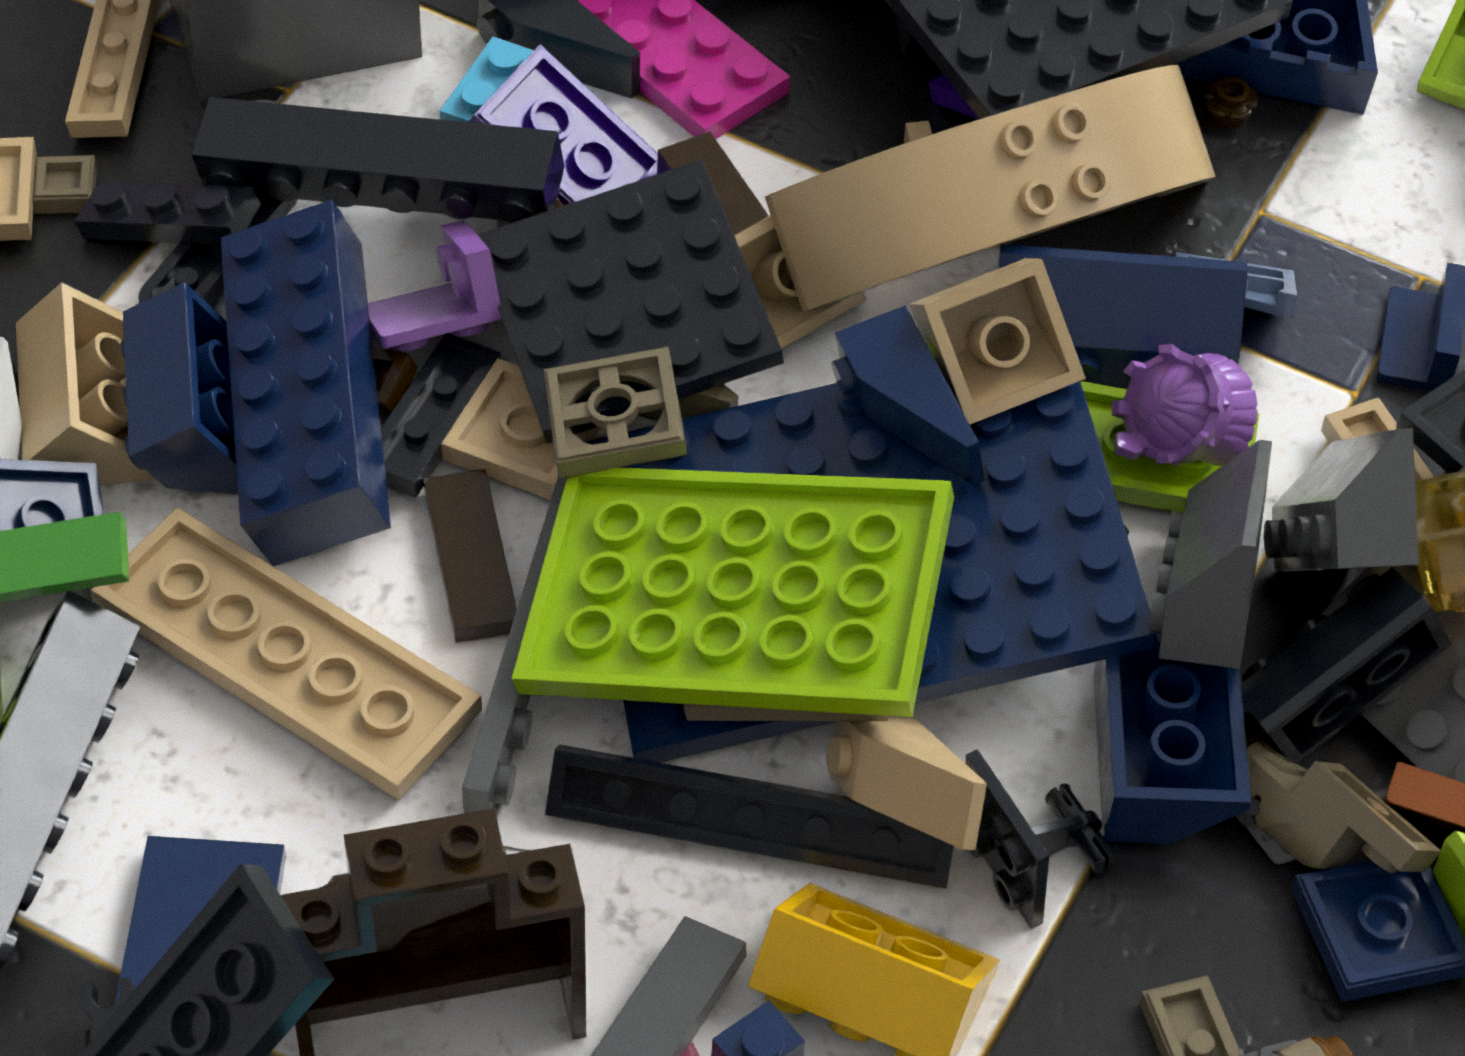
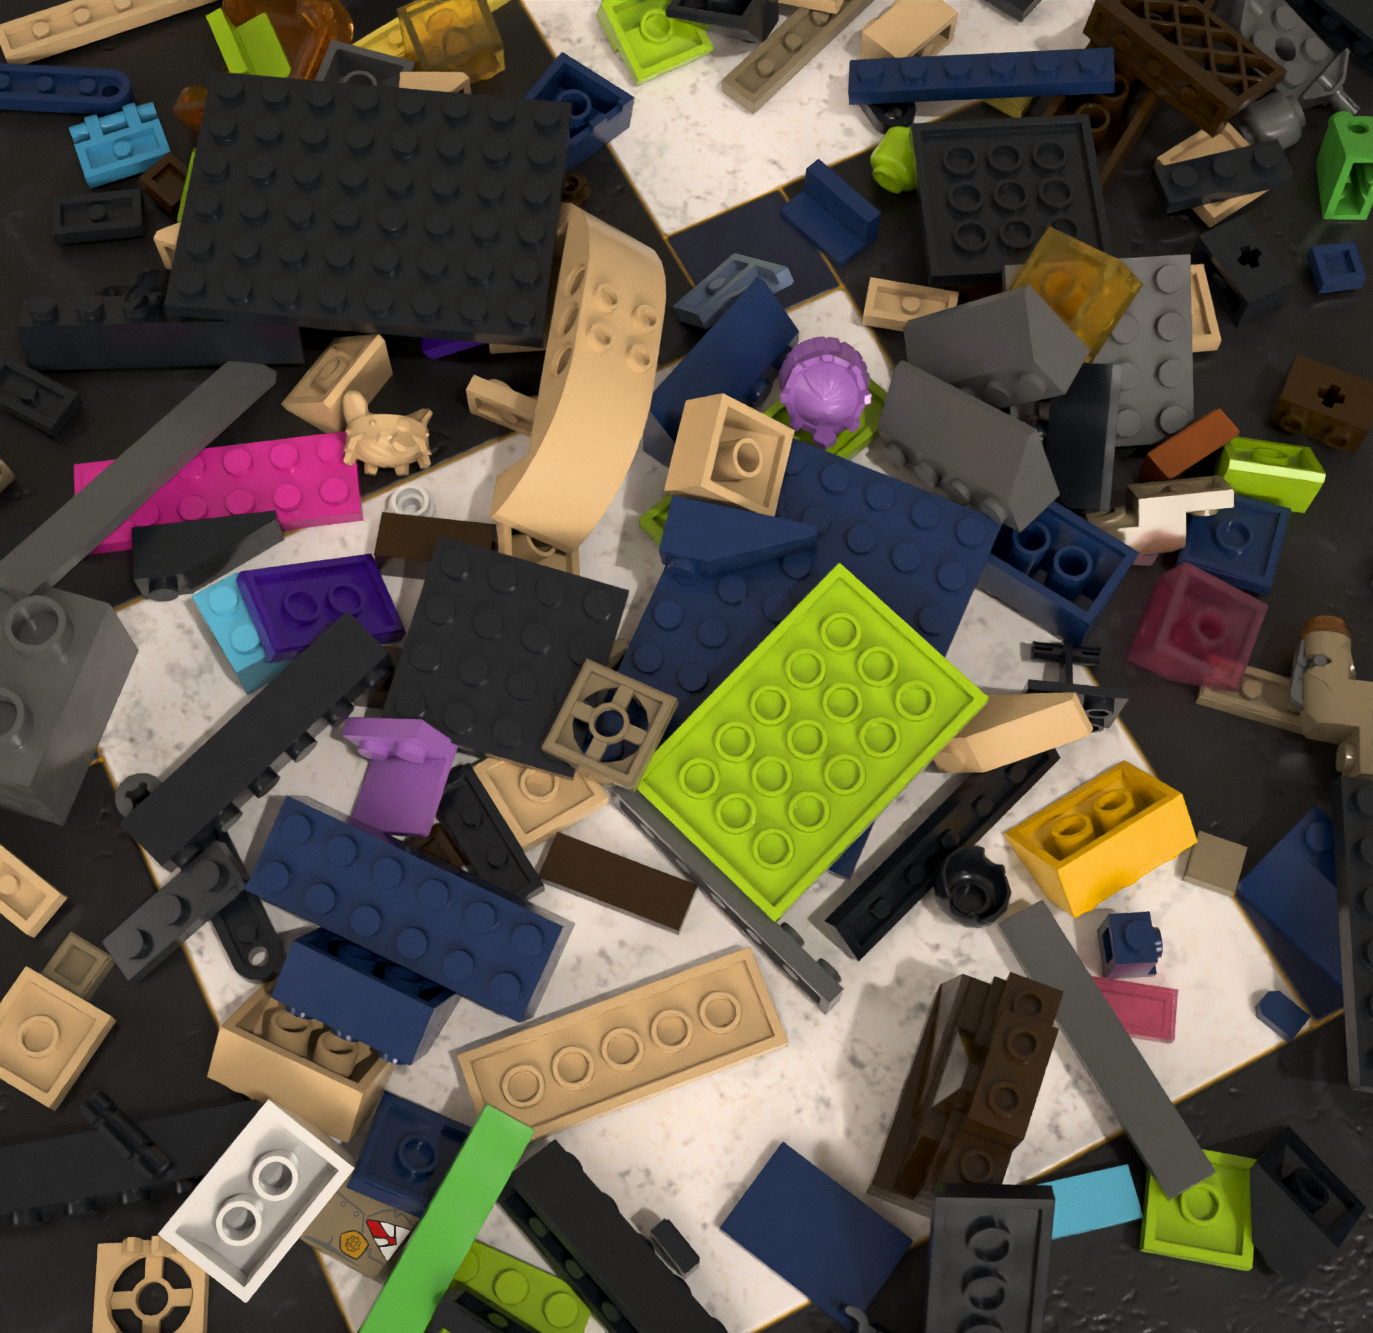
camera: 55 degrees left, 15 degrees up
none -> tan slope [281,334,393,433]
none -> tan hair [342,390,433,476]
none -> white plate [388,484,436,517]
none -> black tile [650,1218,700,1280]
none -> black hair [933,845,1012,929]
none -> clear pink slope [1127,562,1269,692]

